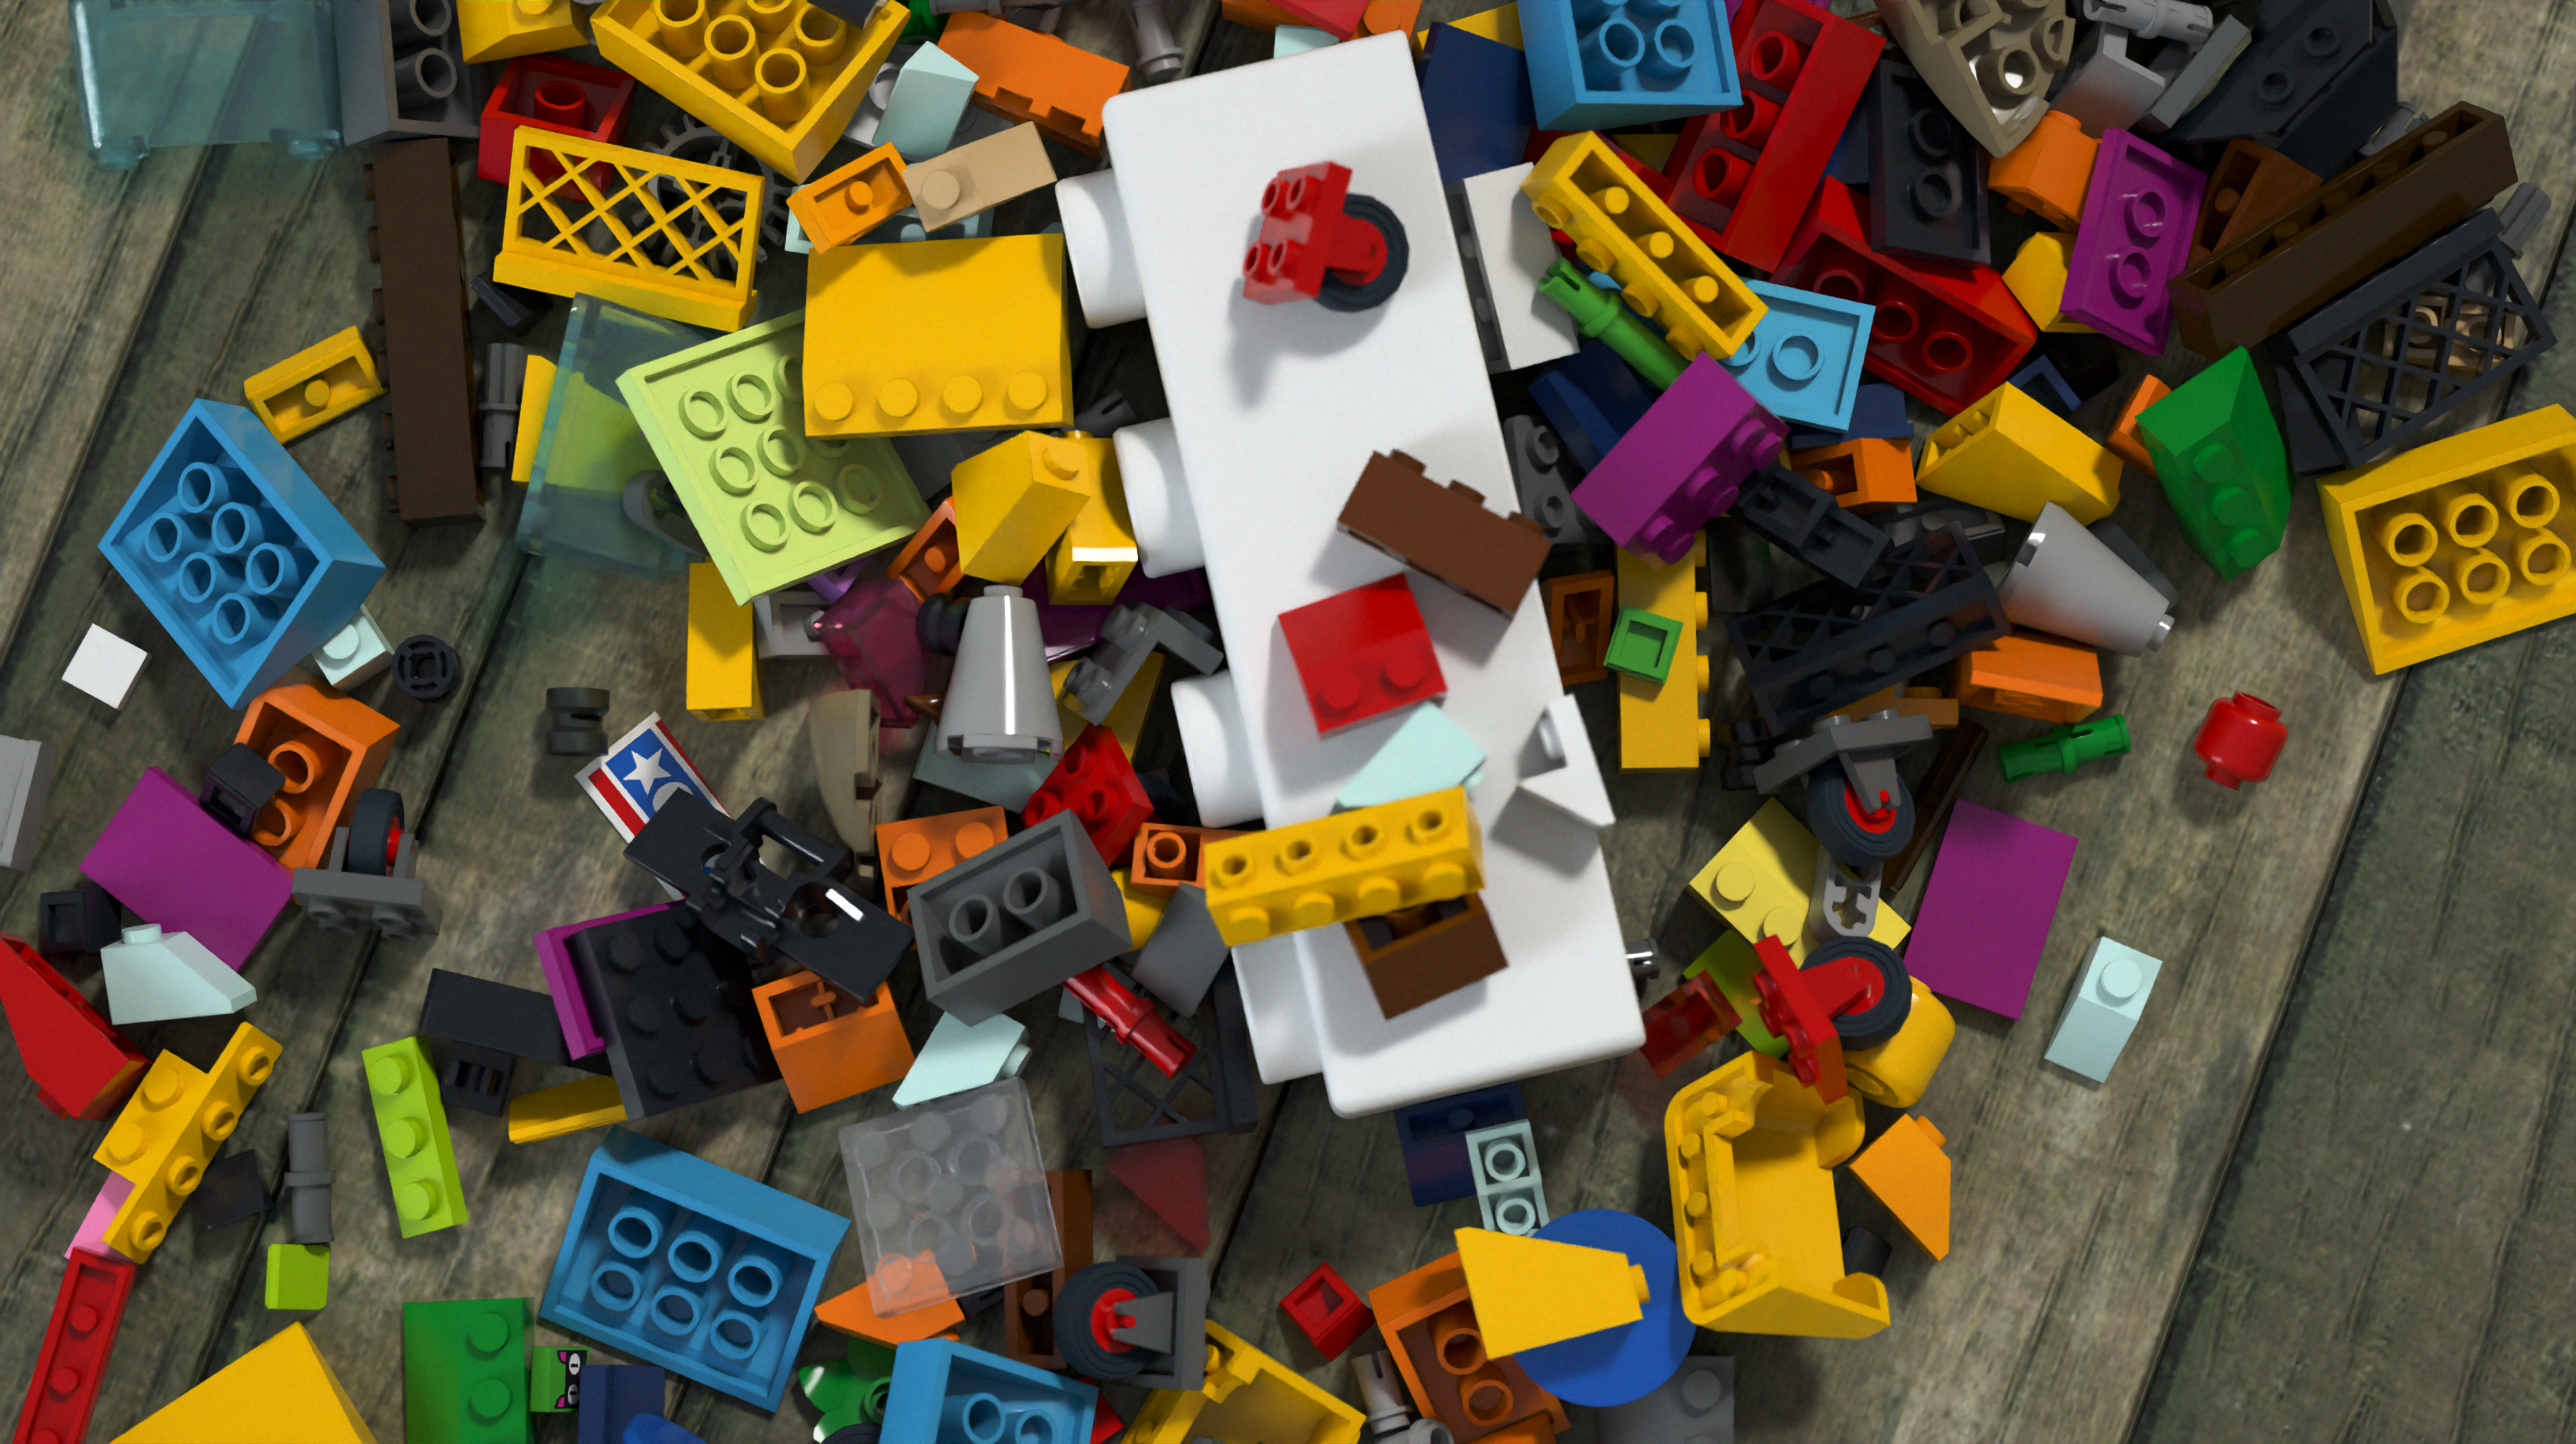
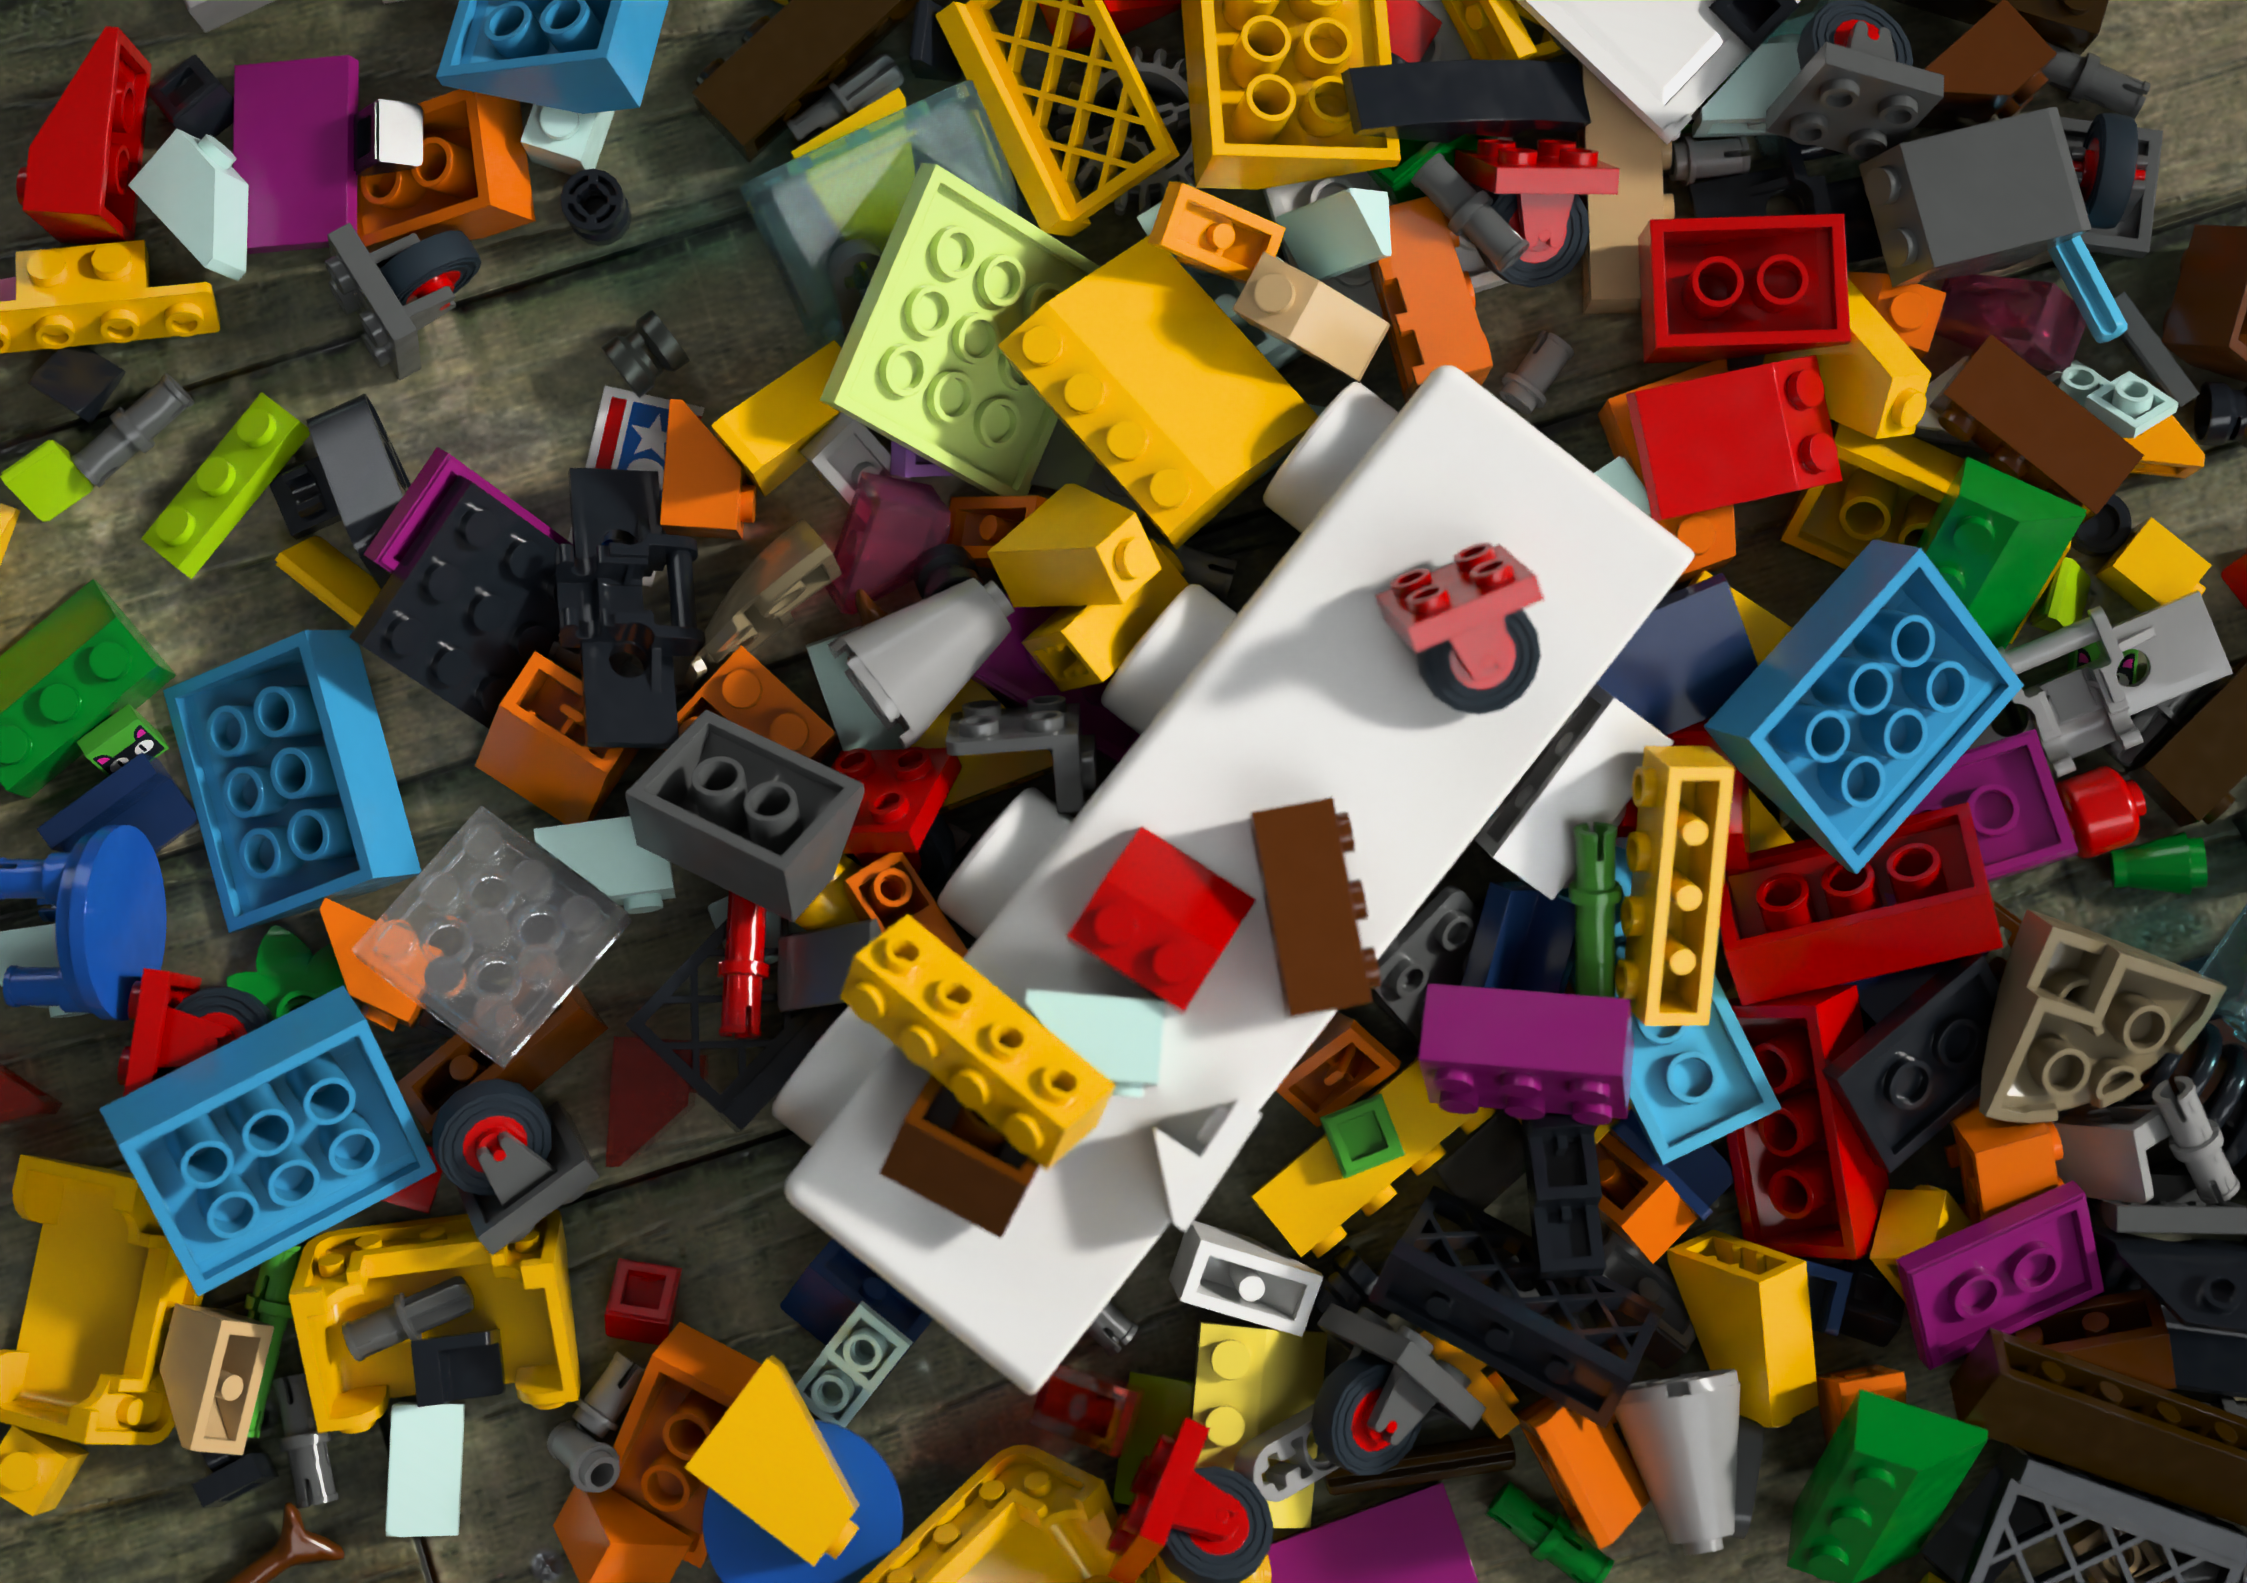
camera: 45 degrees right, 0 degrees up
none -> orange slope [660,399,757,540]
none -> white slope [1169,1220,1324,1337]

